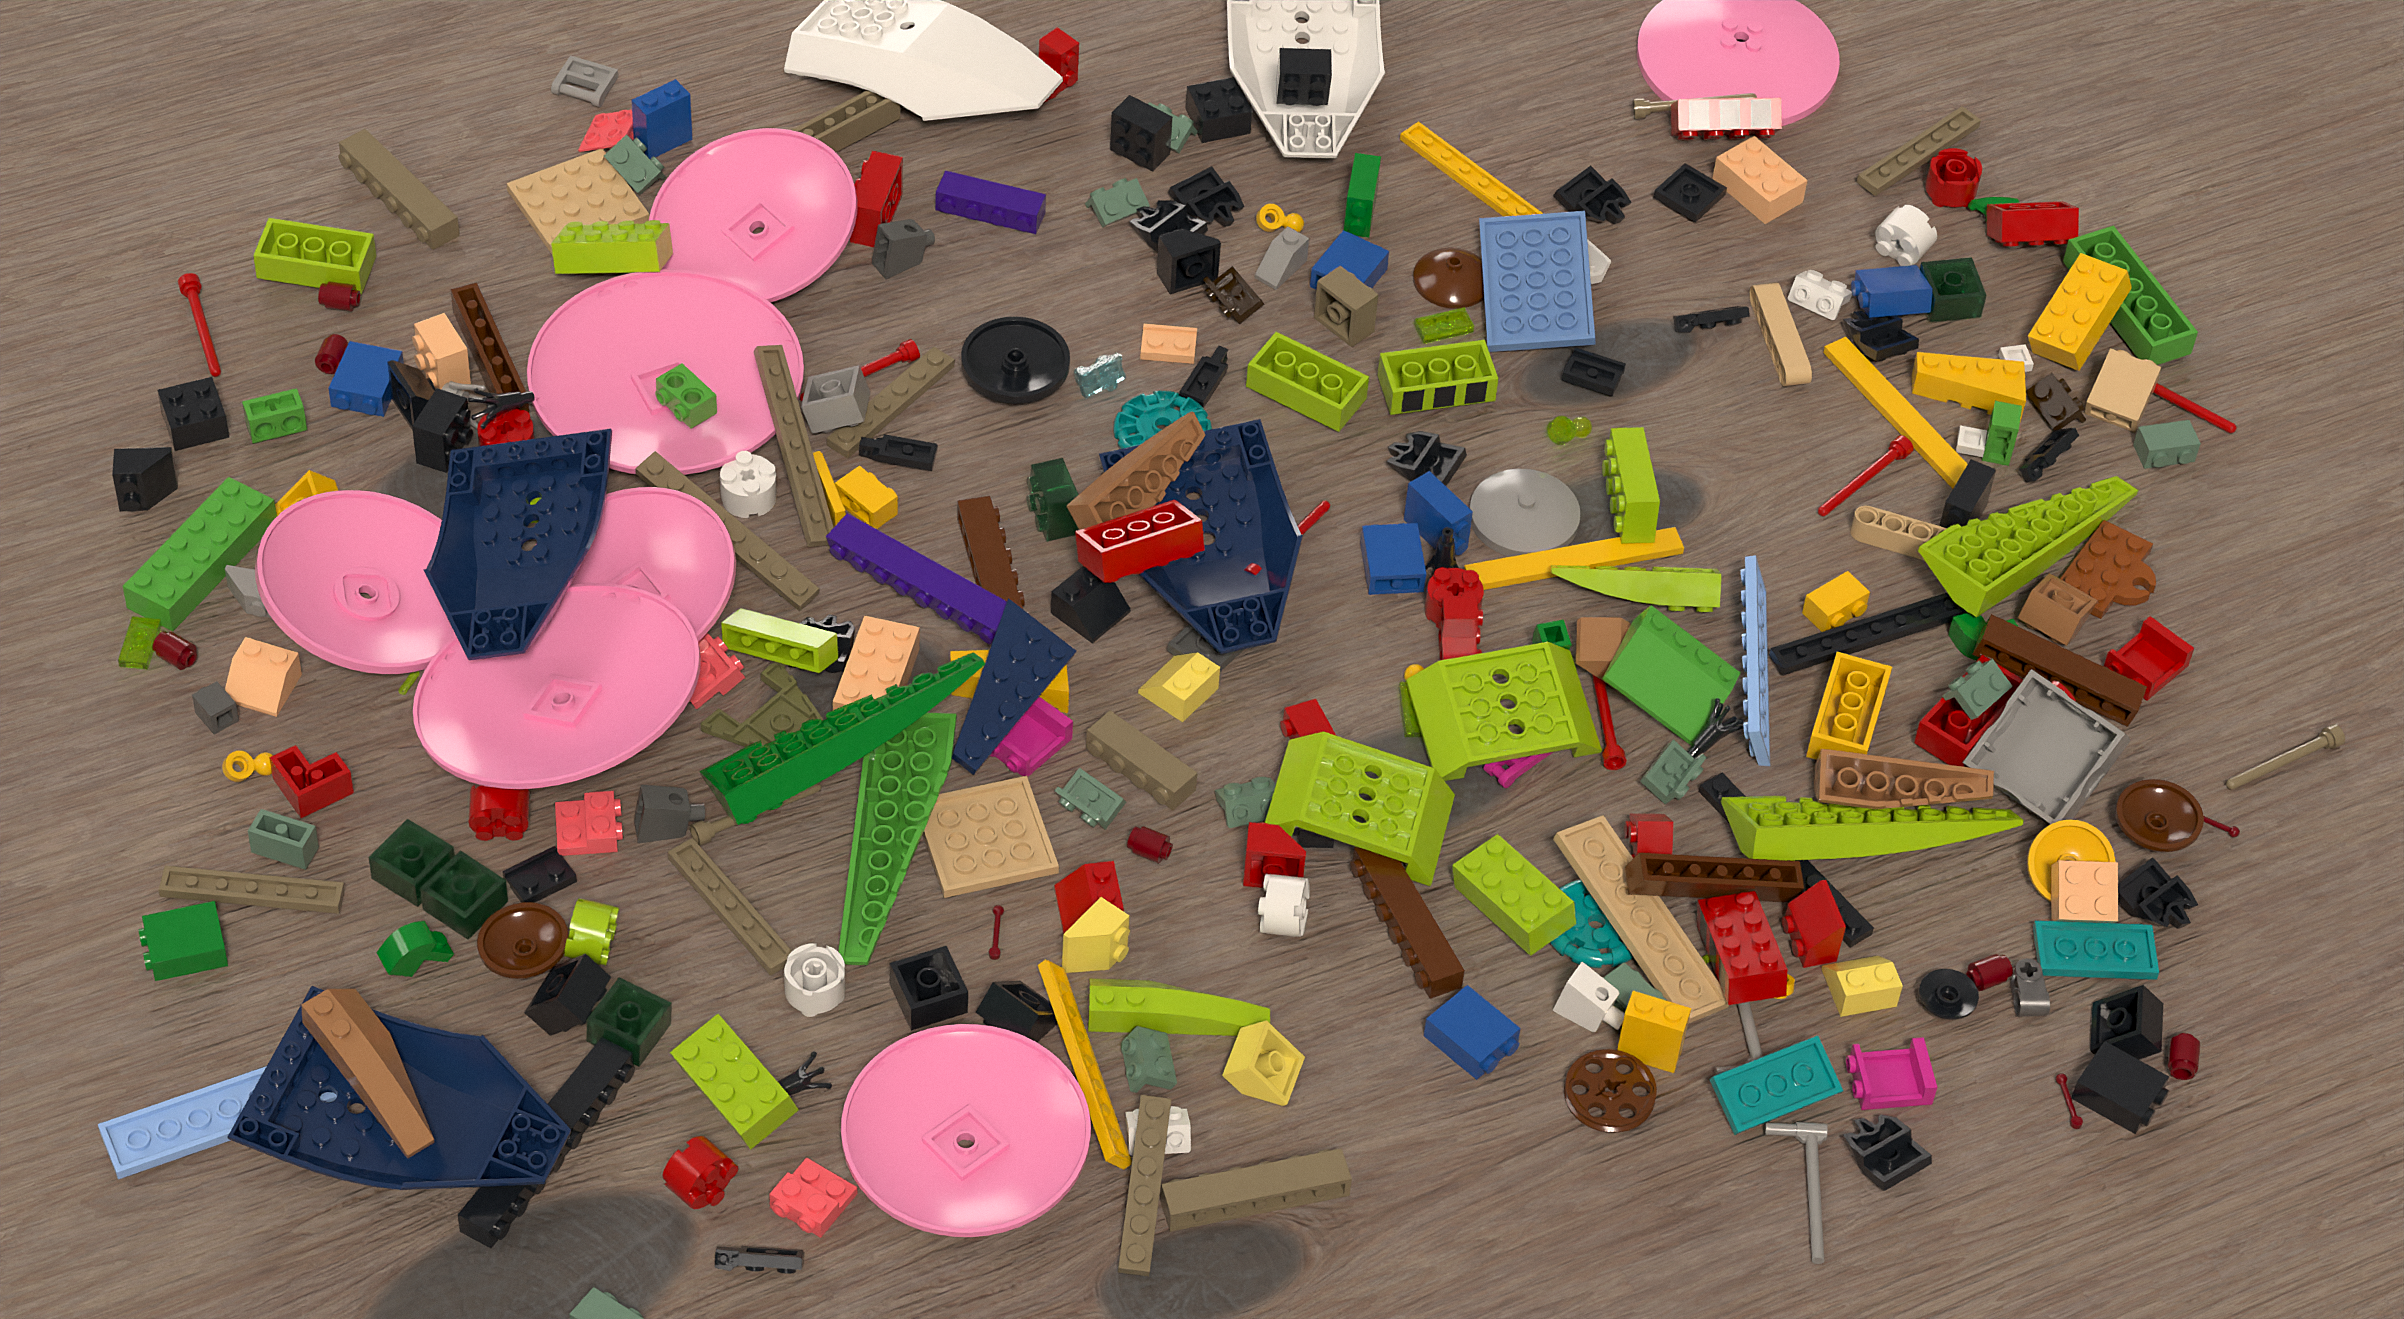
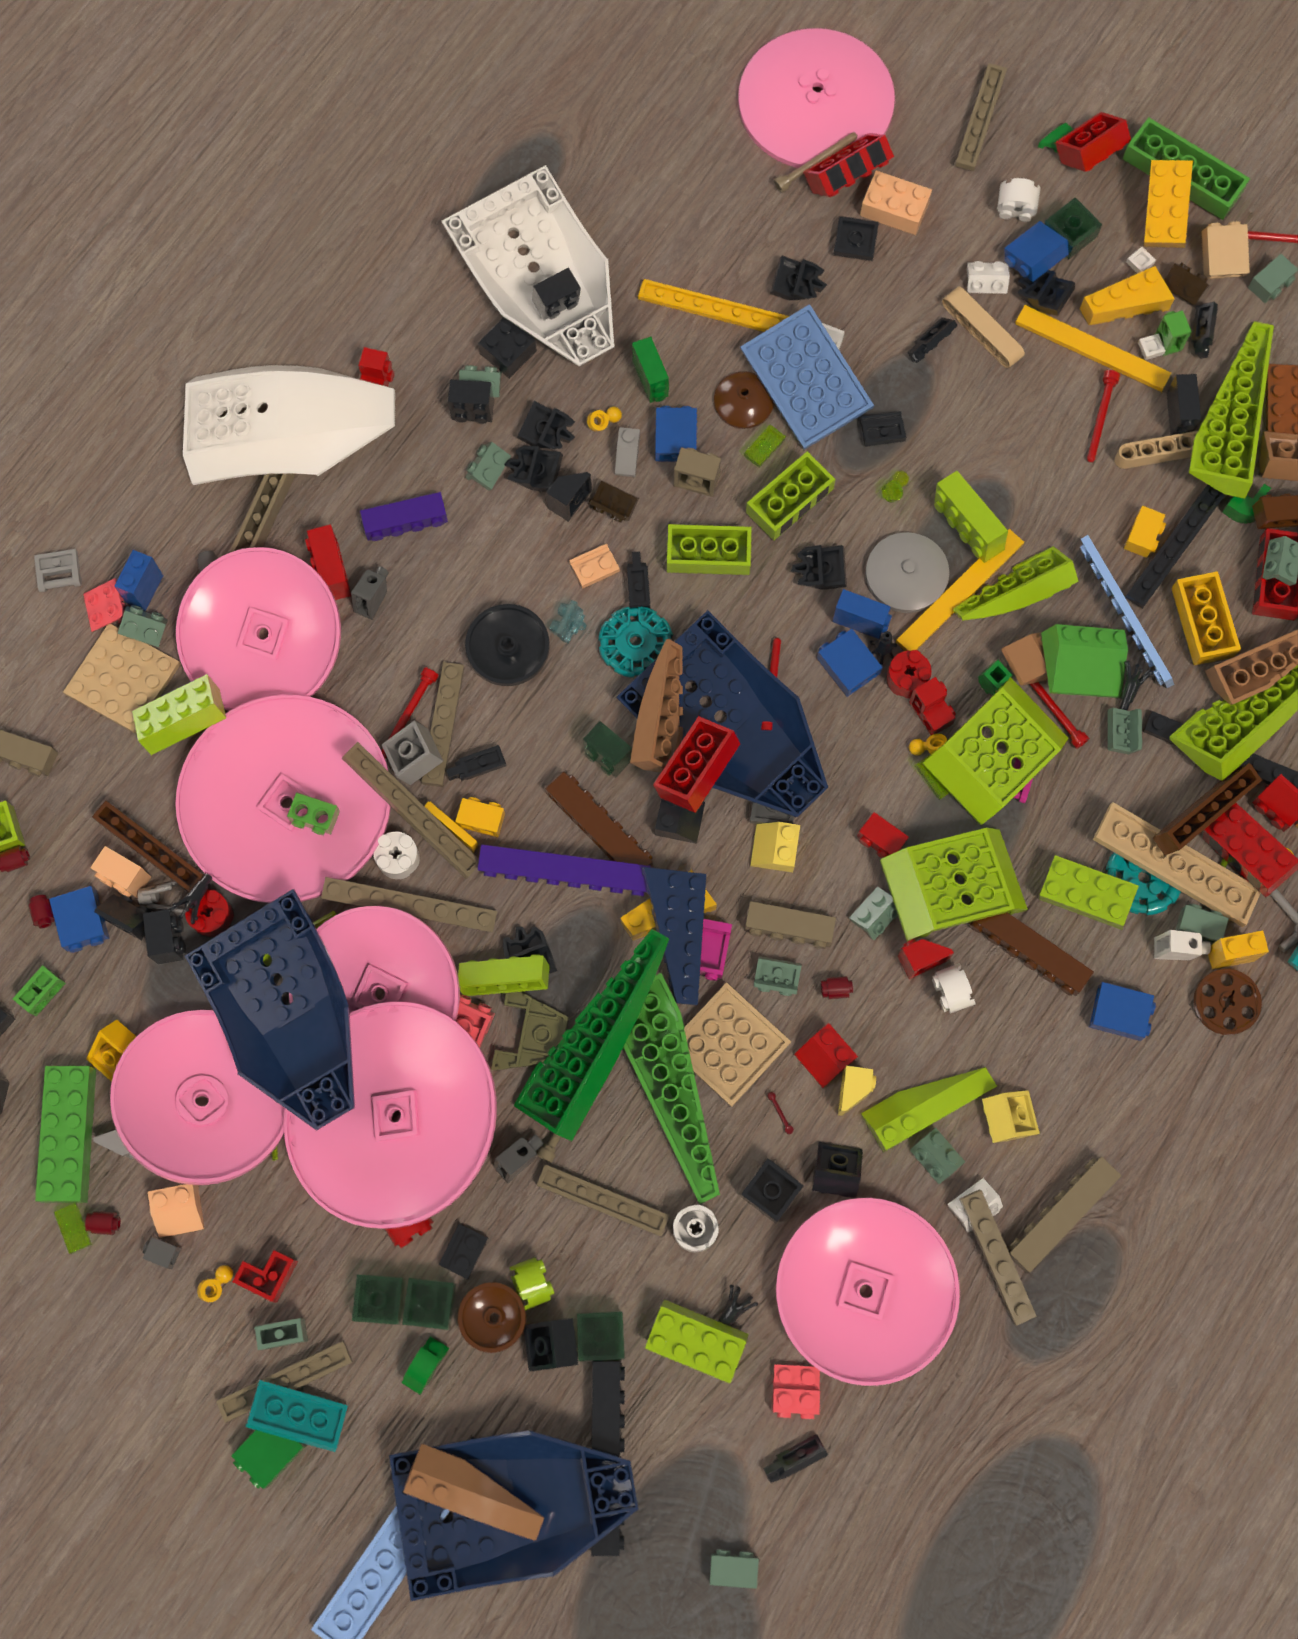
camera: 25 degrees left, 25 degrees up
coral plate [555,791,623,856] -> none
red brick [663,1136,738,1209] -> none
light nougat brick [833,616,920,710] -> none
yellow tile [1038,959,1132,1170] -> none
red brick [1624,813,1673,858] -> none
red brick [1925,148,1982,207] -> none
none -> teal plate [245,1380,348,1452]

